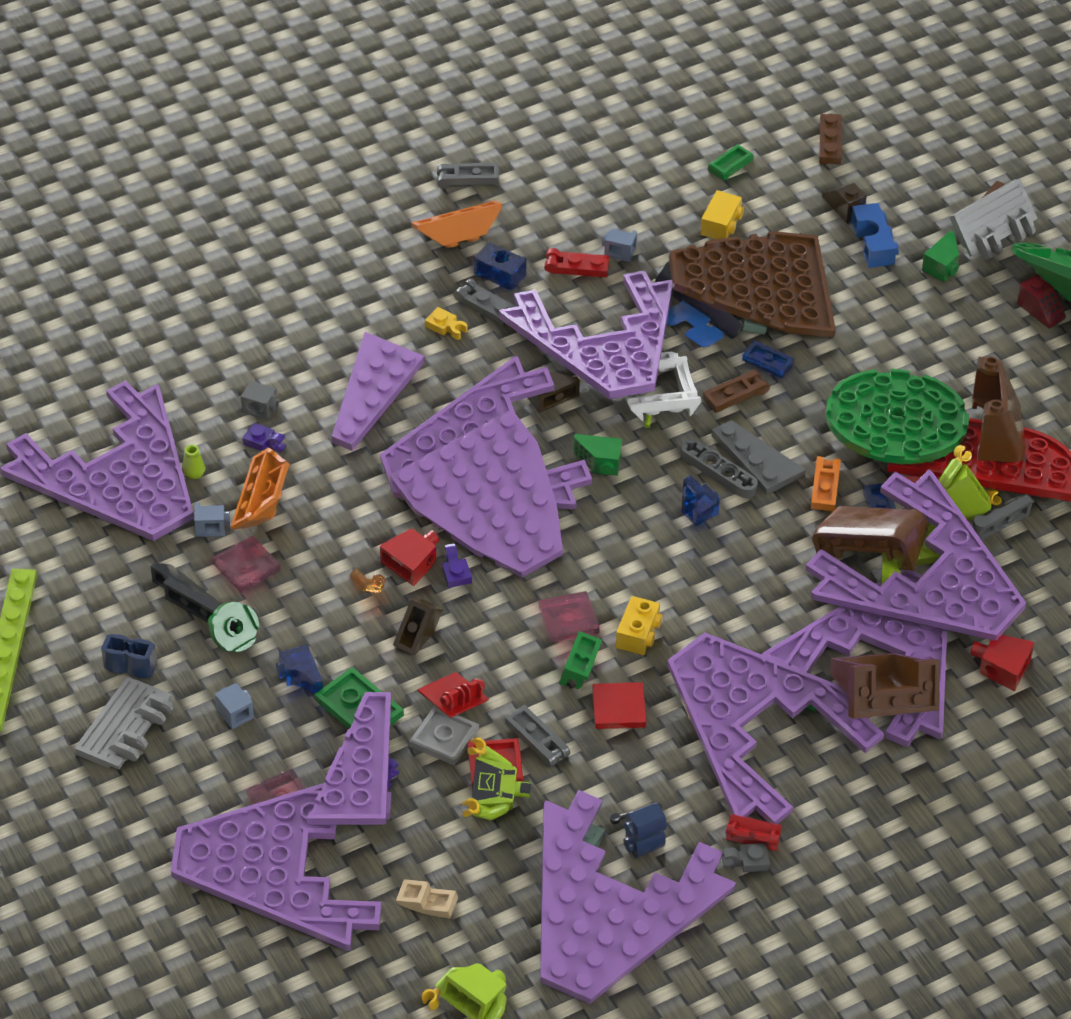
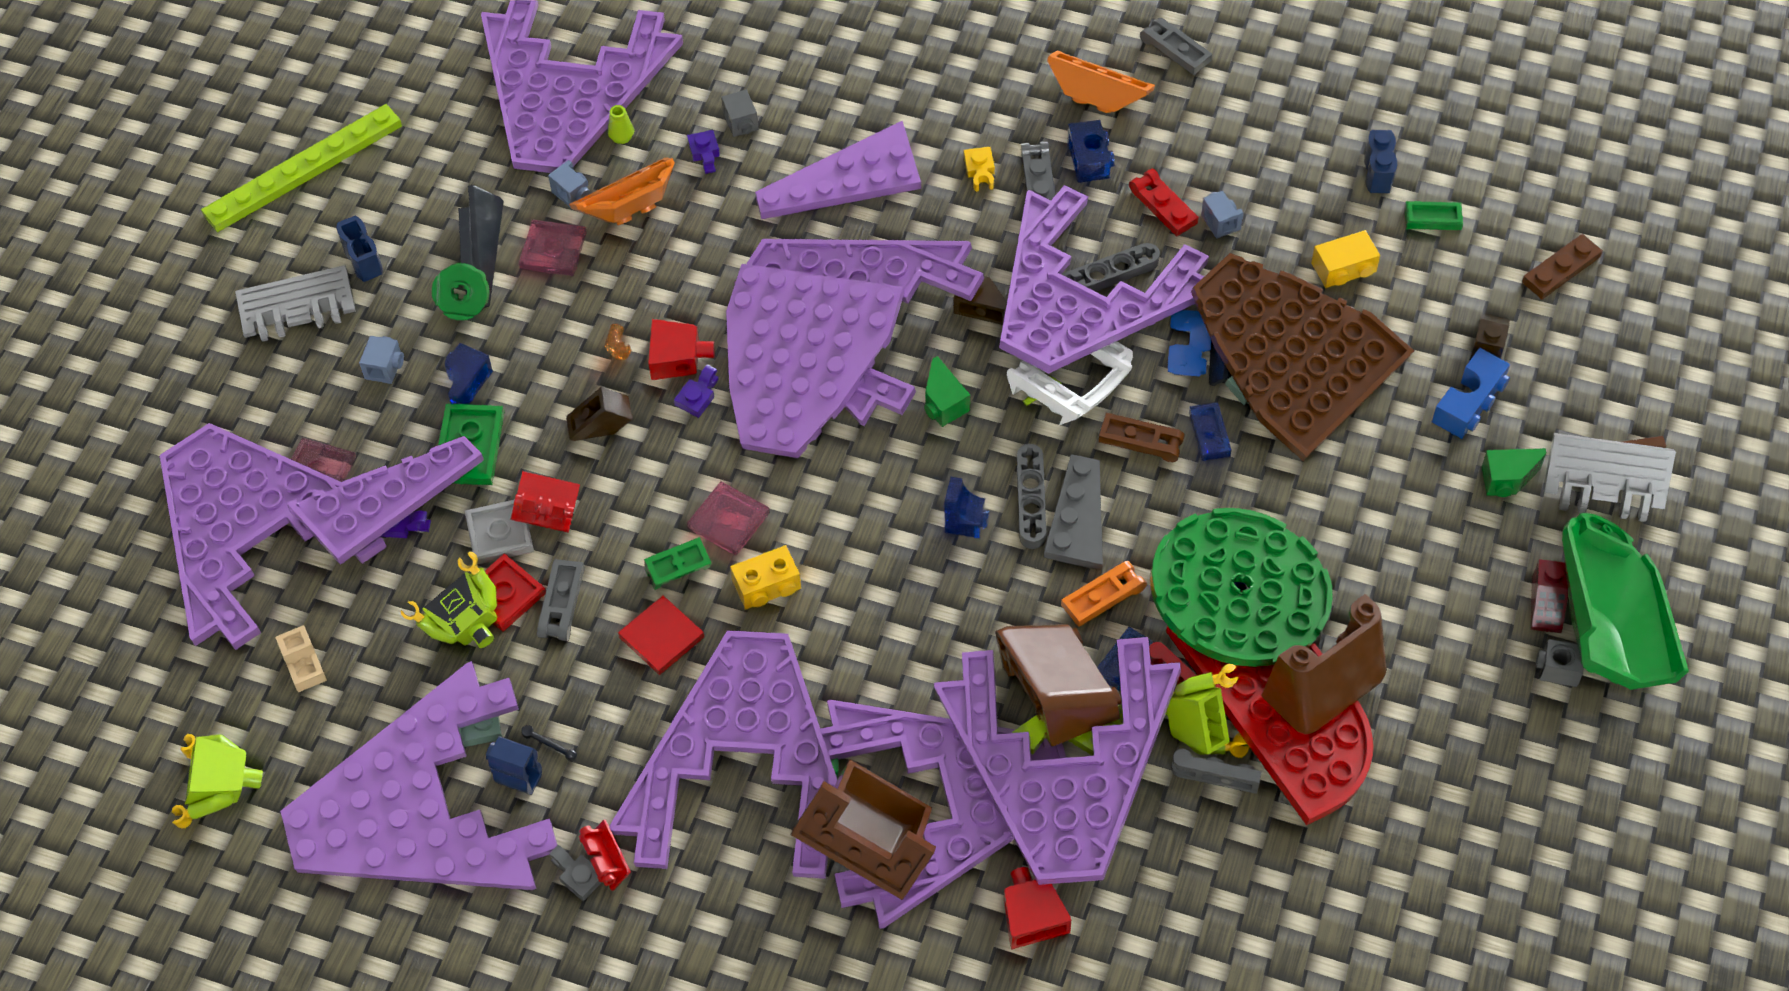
camera: 50 degrees right, 10 degrees up
none -> dark grey beam [1062,243,1160,292]
none -> dark blue brick [1364,130,1397,193]

